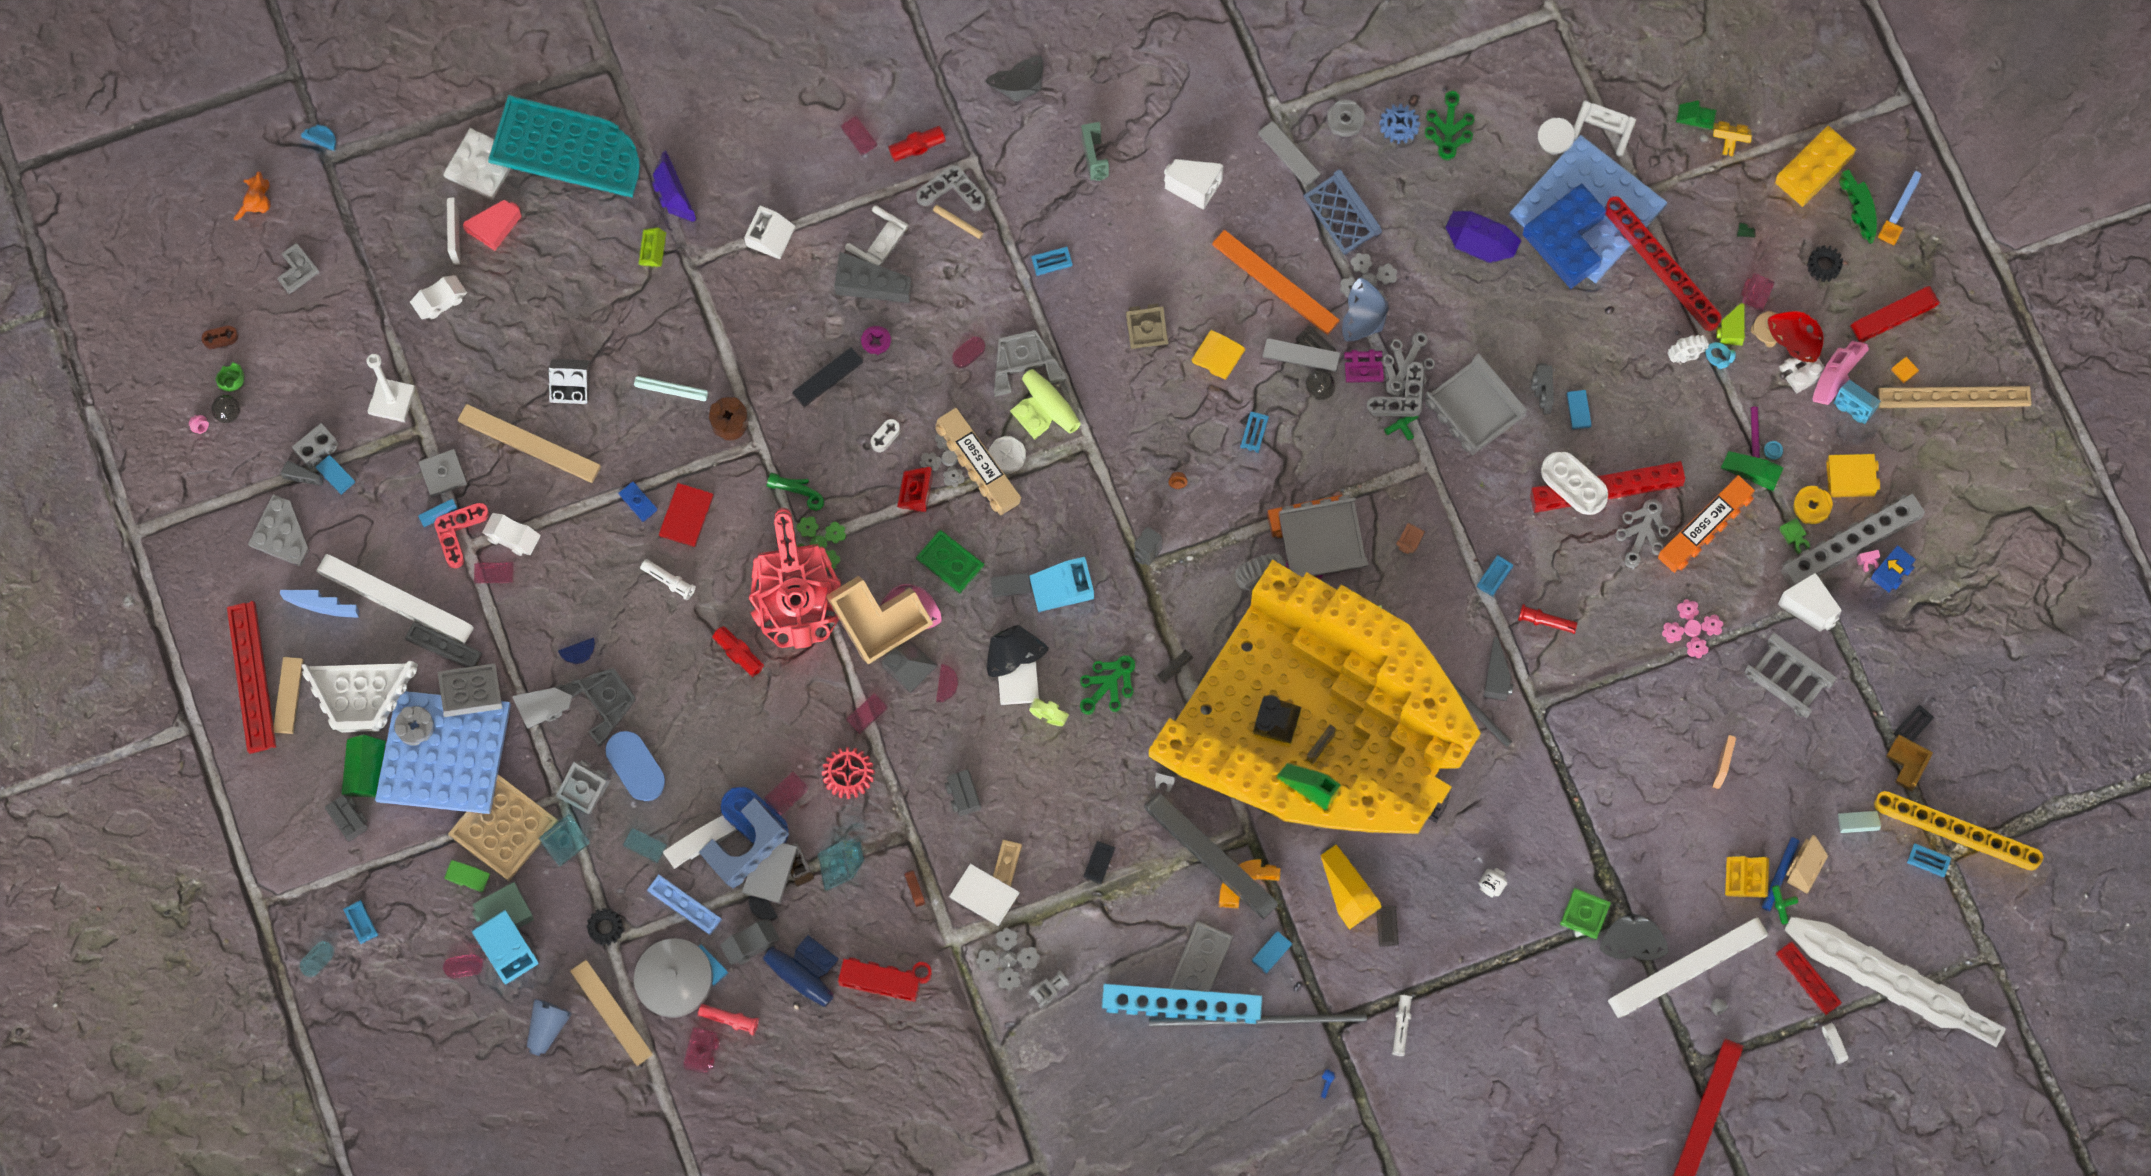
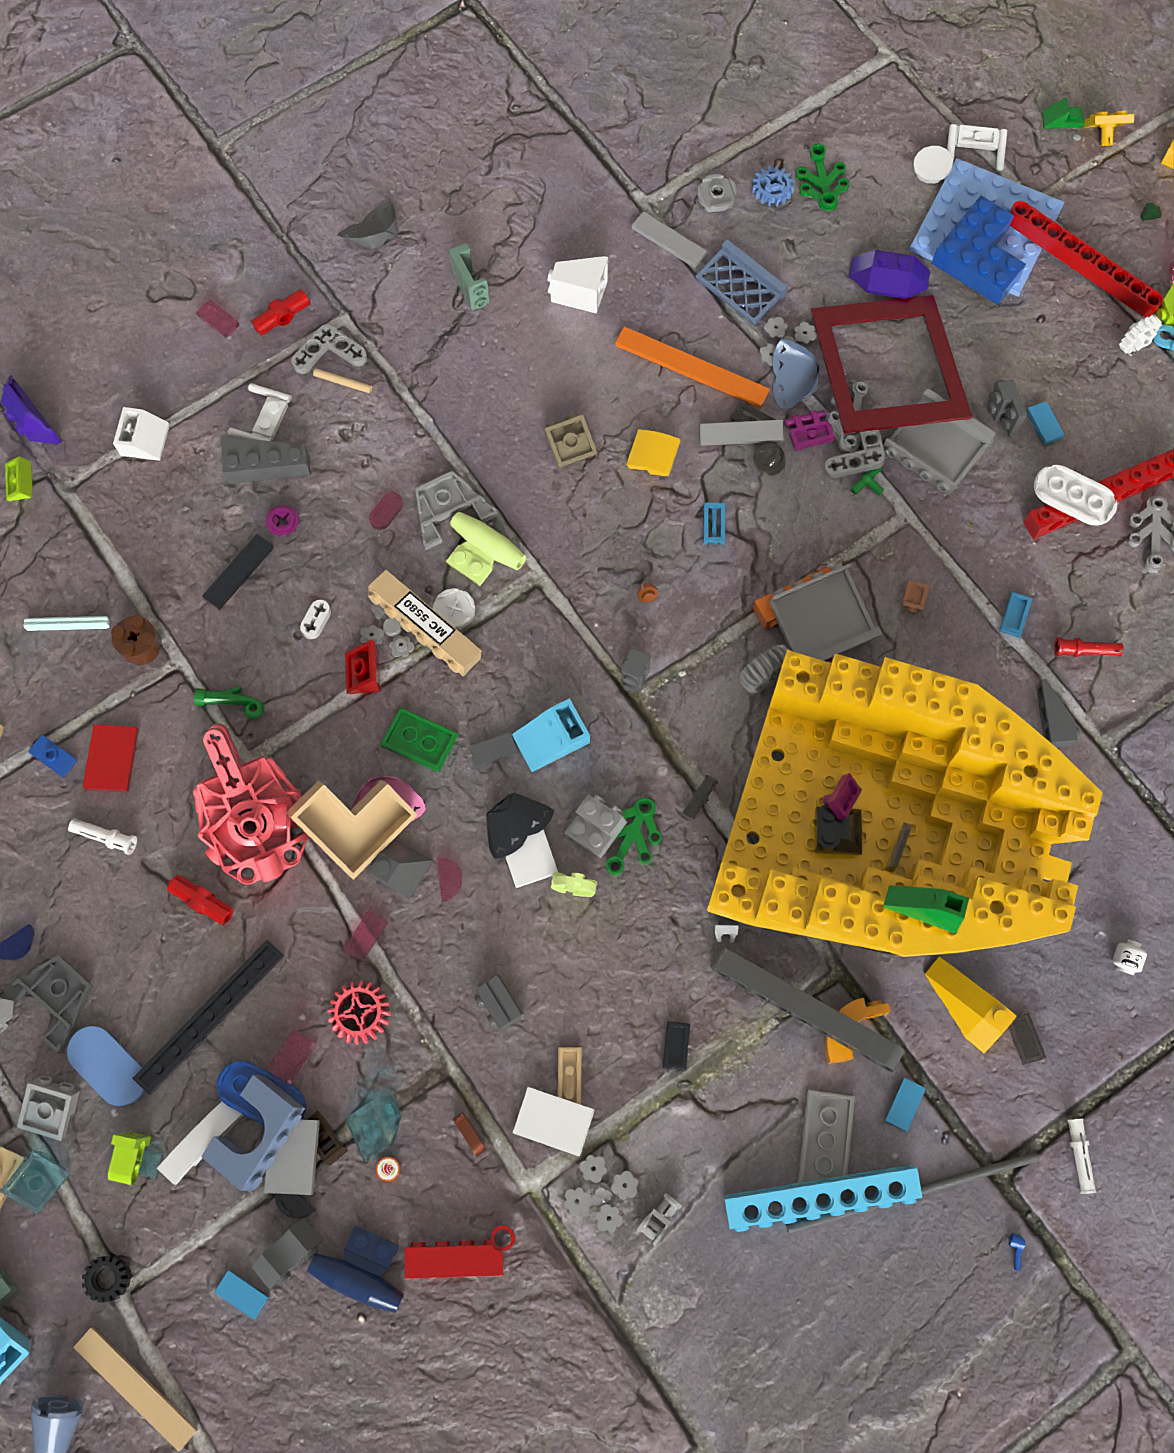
camera: 15 degrees left, 0 degrees up
light grey dish [634,938,713,1017] -> none
light blue tile [647,875,722,935] -> none
clear pink brick [683,1027,720,1074] -> none
coral pin [698,1004,759,1035] -> none
bright green plant [796,516,846,571] -> none
dark azure tile [1031,247,1072,276] -> none
none -> lime tile [108,1131,151,1185]
none -> black tile [132,940,284,1095]
none -> tile [376,1157,401,1182]
none -> light grey plate [564,795,627,858]
none -> dark red door [811,295,972,434]
none -> magenta tile [823,773,862,820]

